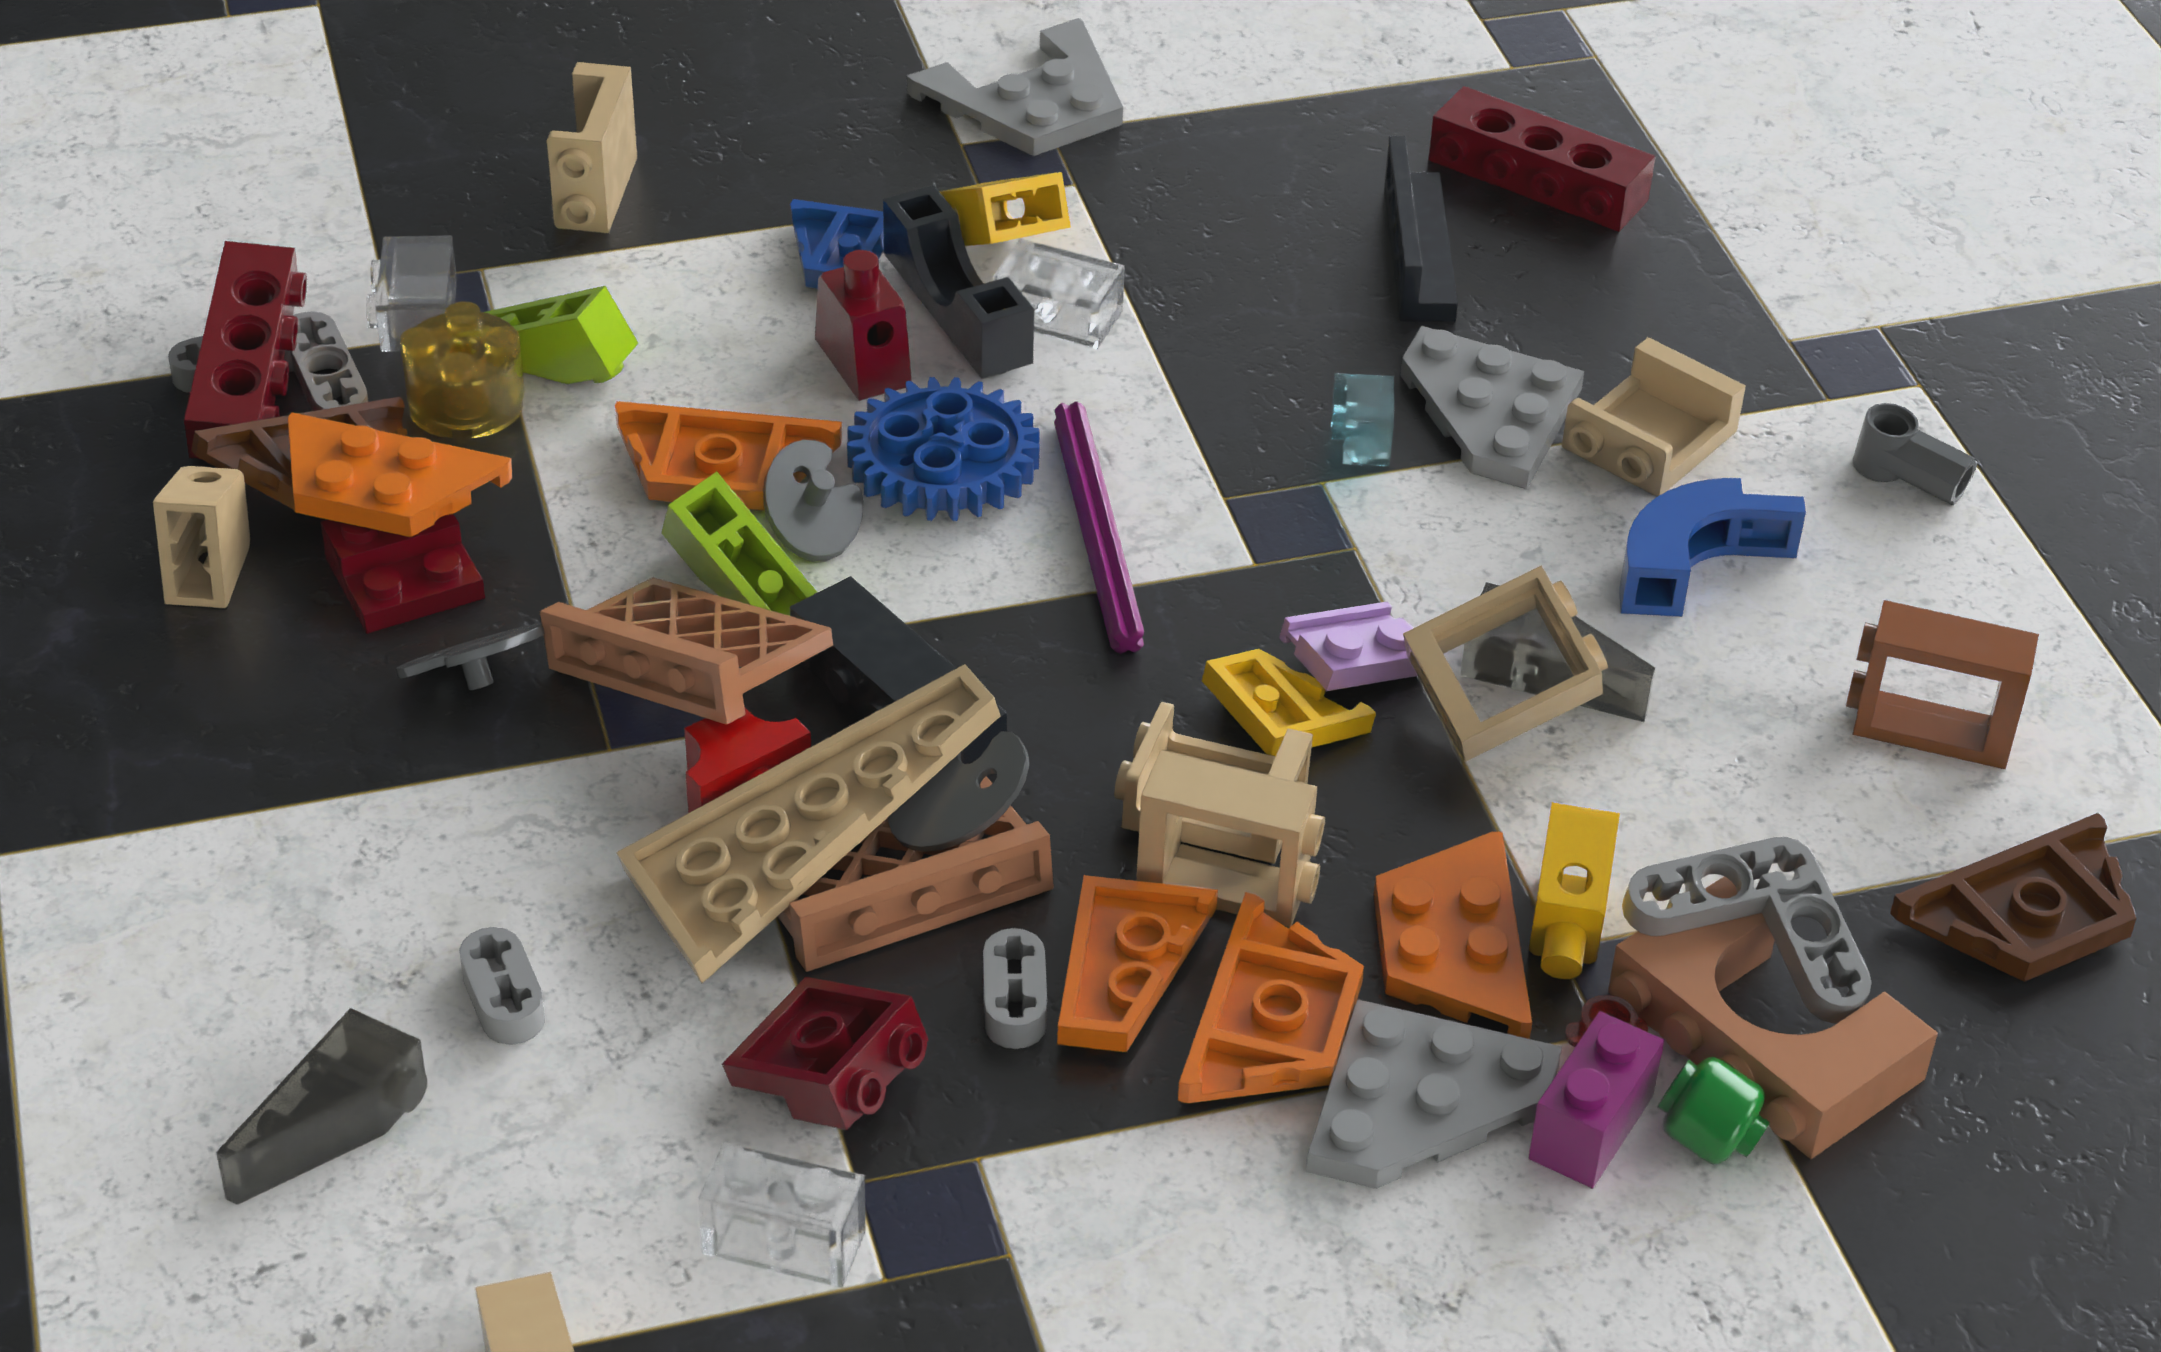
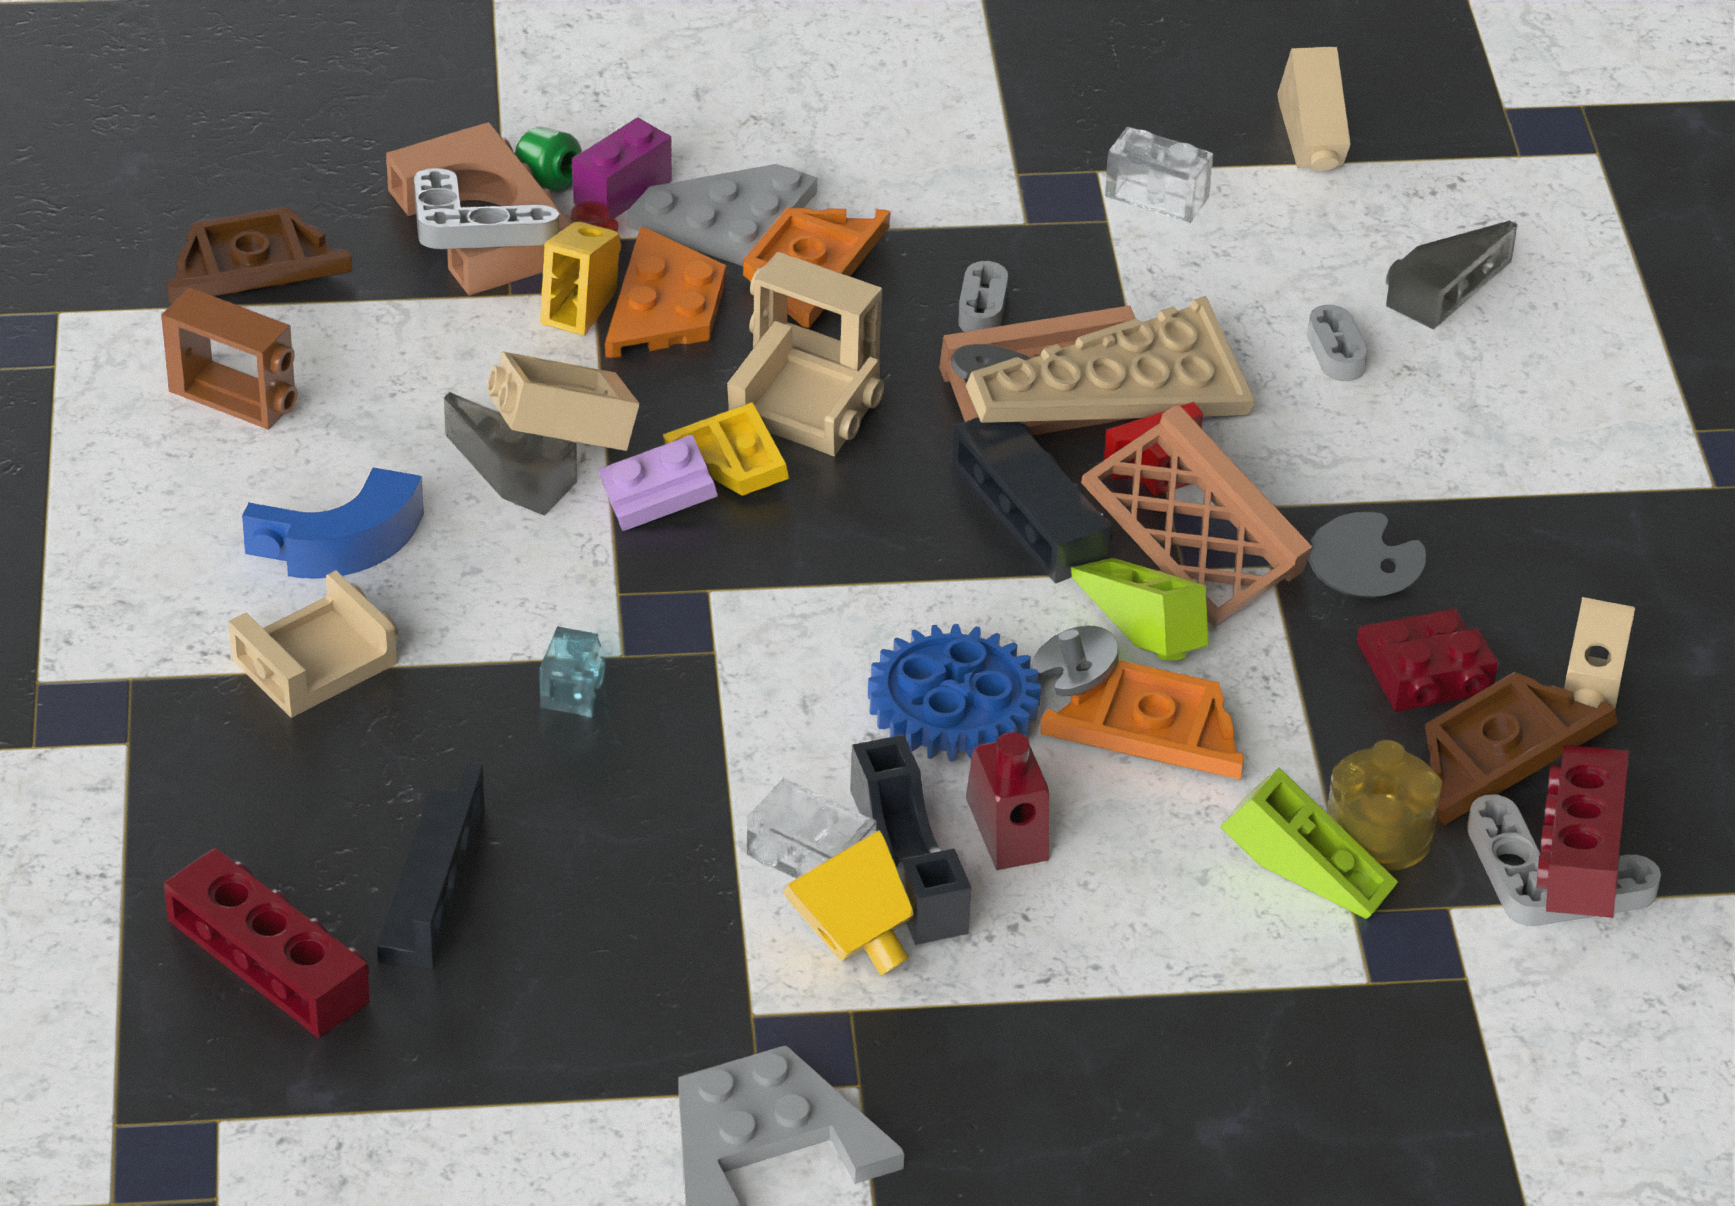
camera: 170 degrees left, 0 degrees up
orange wing [288,412,512,537] -> none
clear brick [366,235,457,352] -> none
tan panel [547,62,637,233] -> none
dark red plate [722,977,929,1130] -> none
blue wing [790,199,884,289] -> none
magenta axle [1054,401,1144,654] -> none
orange wing [1057,875,1218,1052] -> none
light grey plate [1400,326,1584,489] -> none
dark grey piece [1853,403,1978,506] -> none

